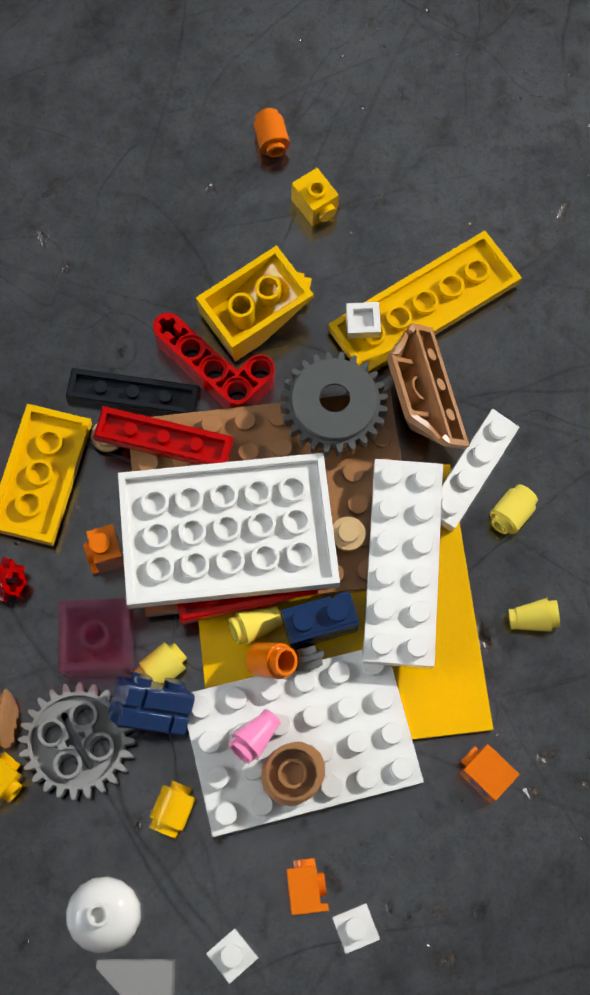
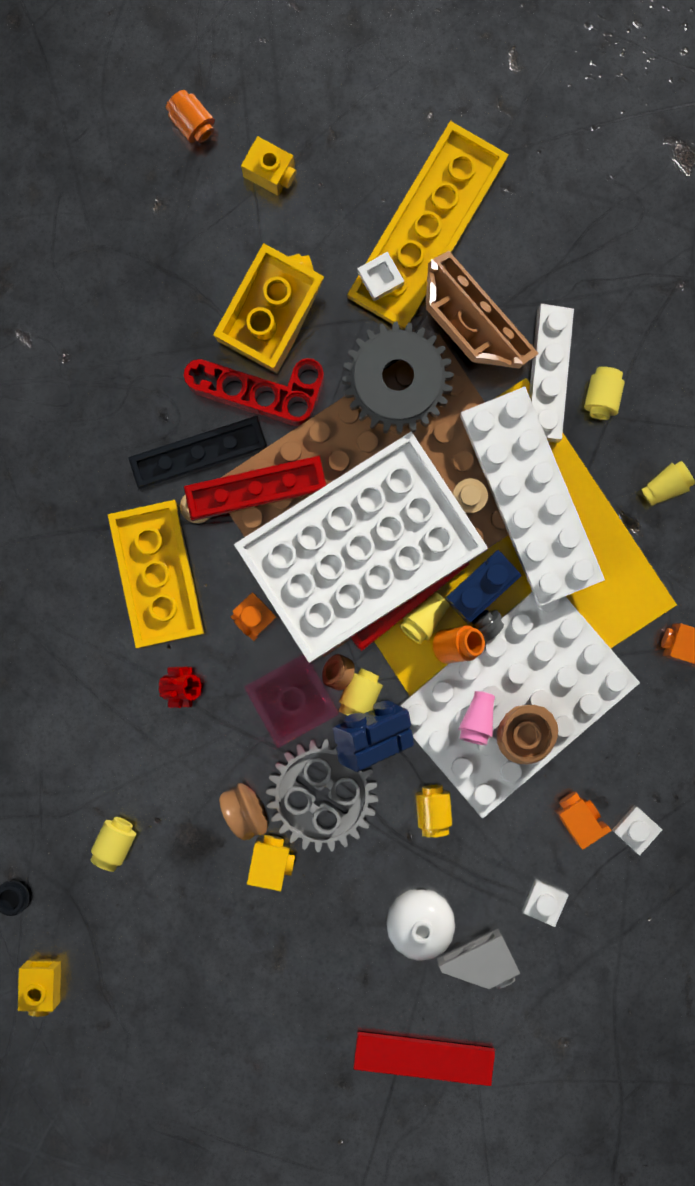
camera: 20 degrees left, 15 degrees up
none -> medium nougat tile [322,654,355,690]

